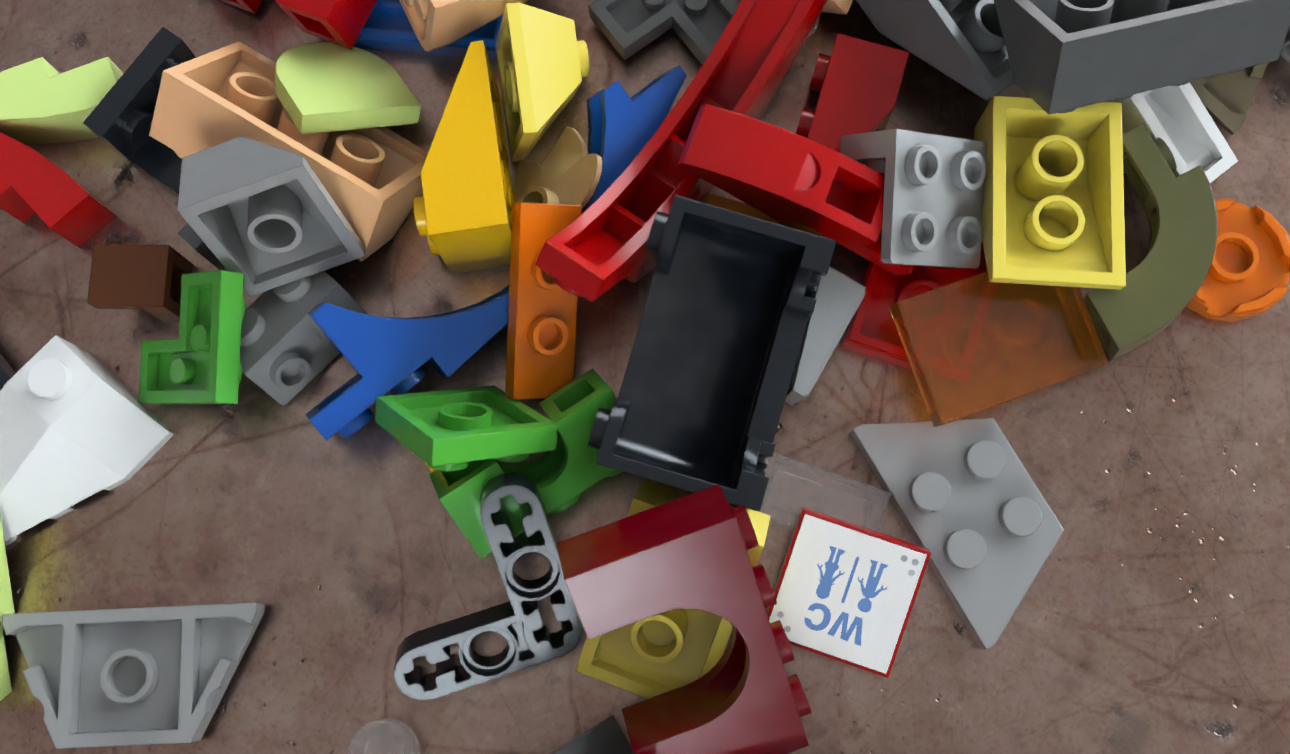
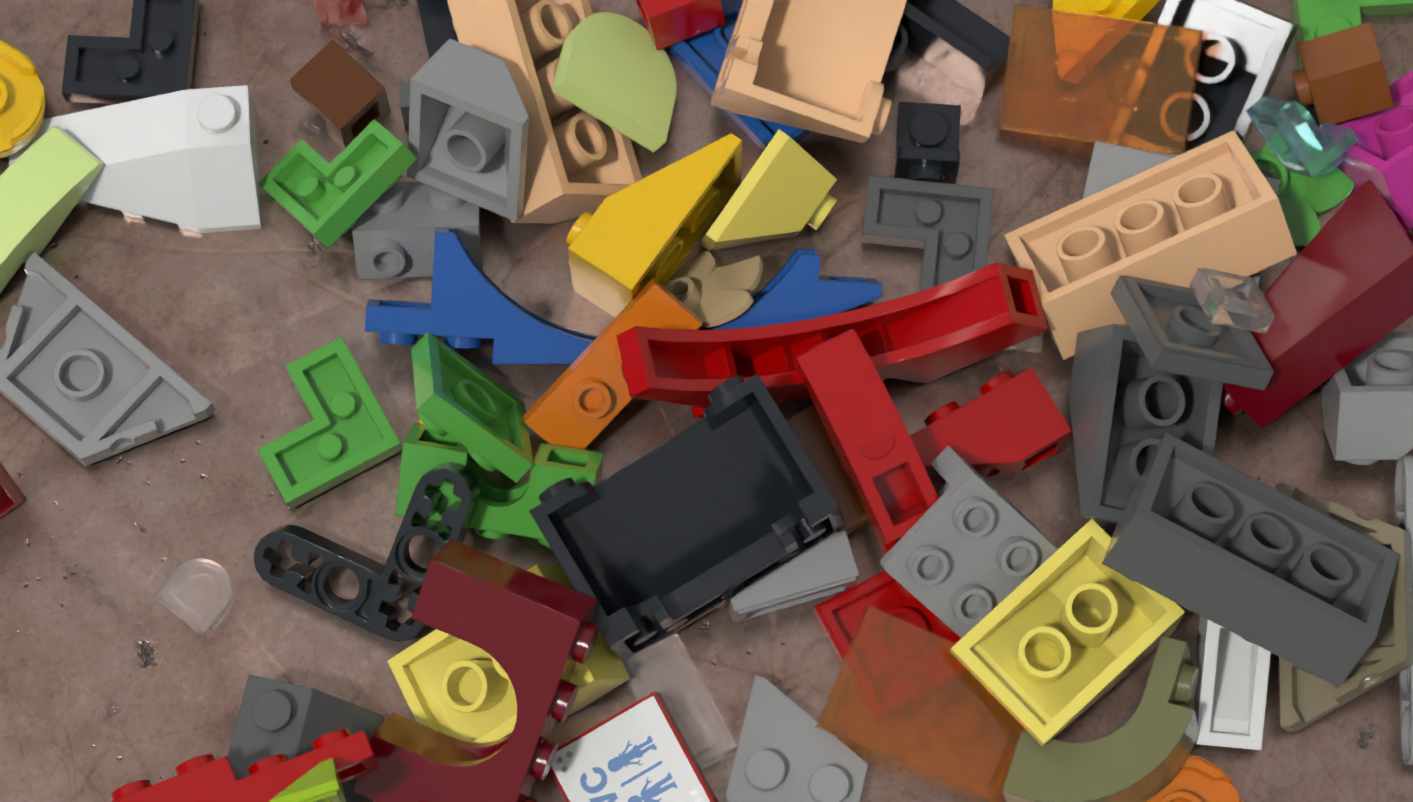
camera: 40 degrees right, 5 degrees down
none -> bright green plate [257,336,402,510]

